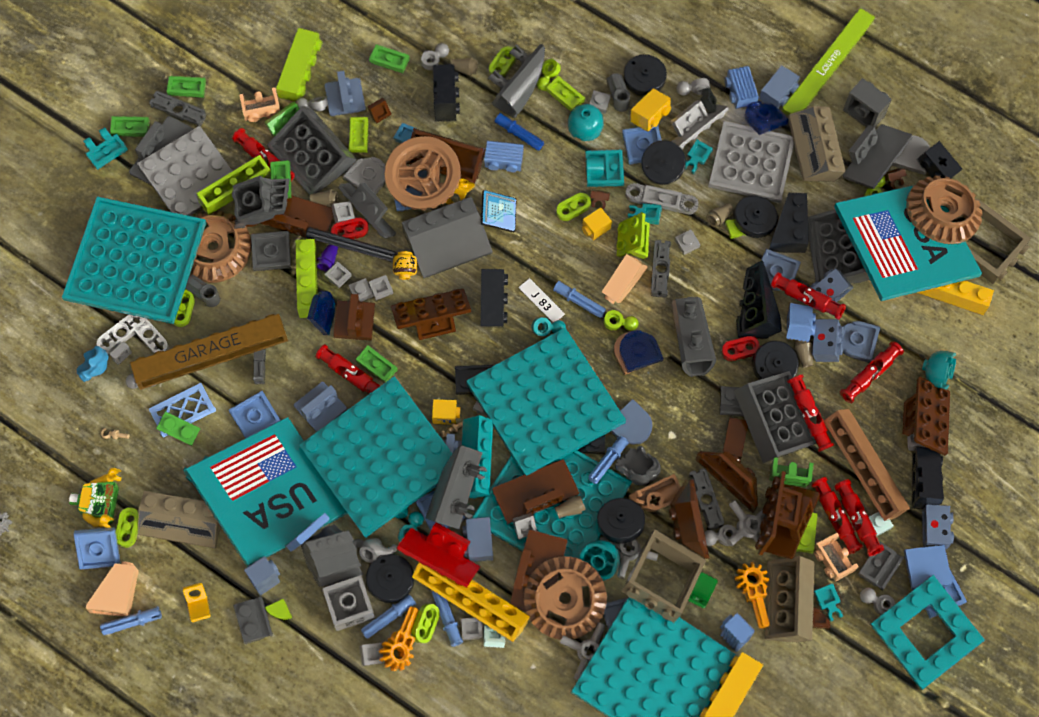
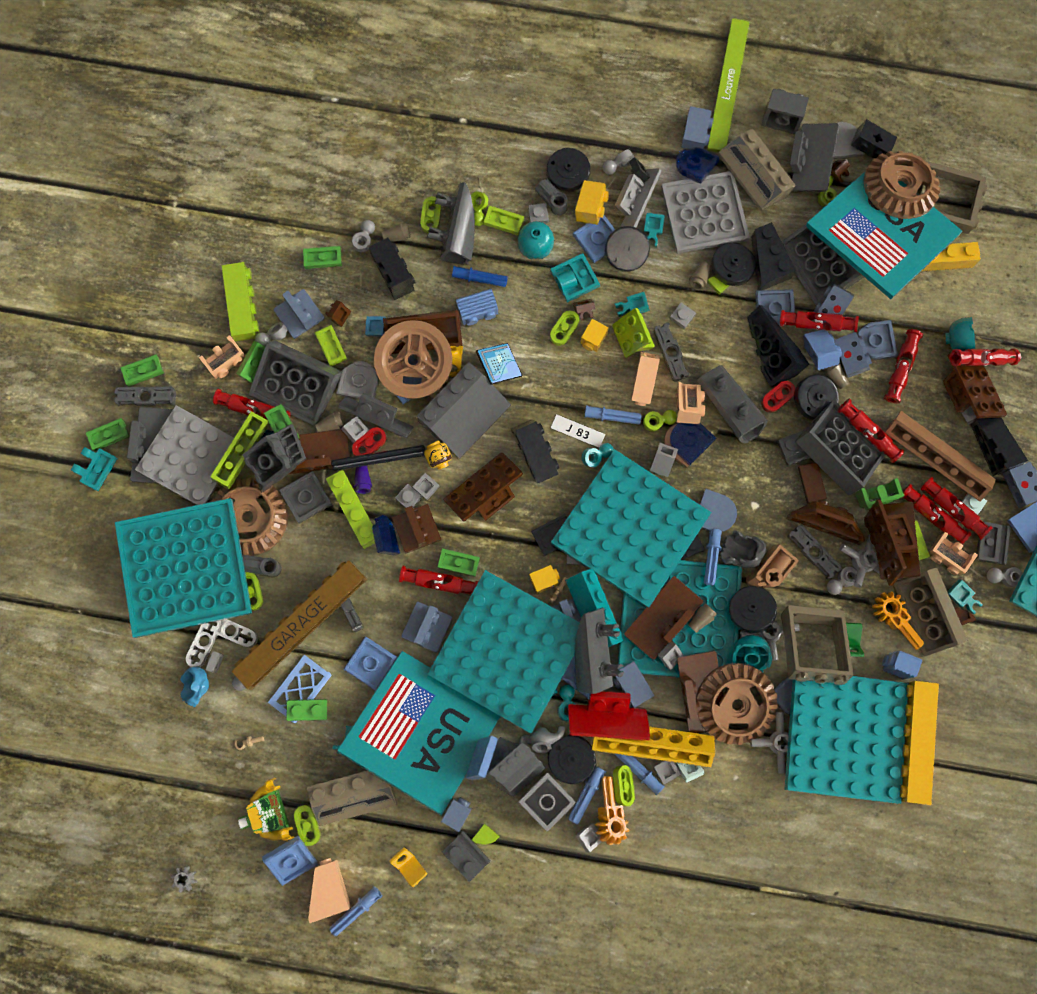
camera: 25 degrees left, 10 degrees up
light grey plate [324,262,352,289] -> none
light grey plate [625,183,699,214] -> none
reddish brown wedge [669,479,710,559] -> none
medium blue brick [725,66,759,109] -> none
none -> light grey brick [650,443,678,477]
none -> light nougat window [676,382,705,424]
none -> red piece [949,348,1021,366]

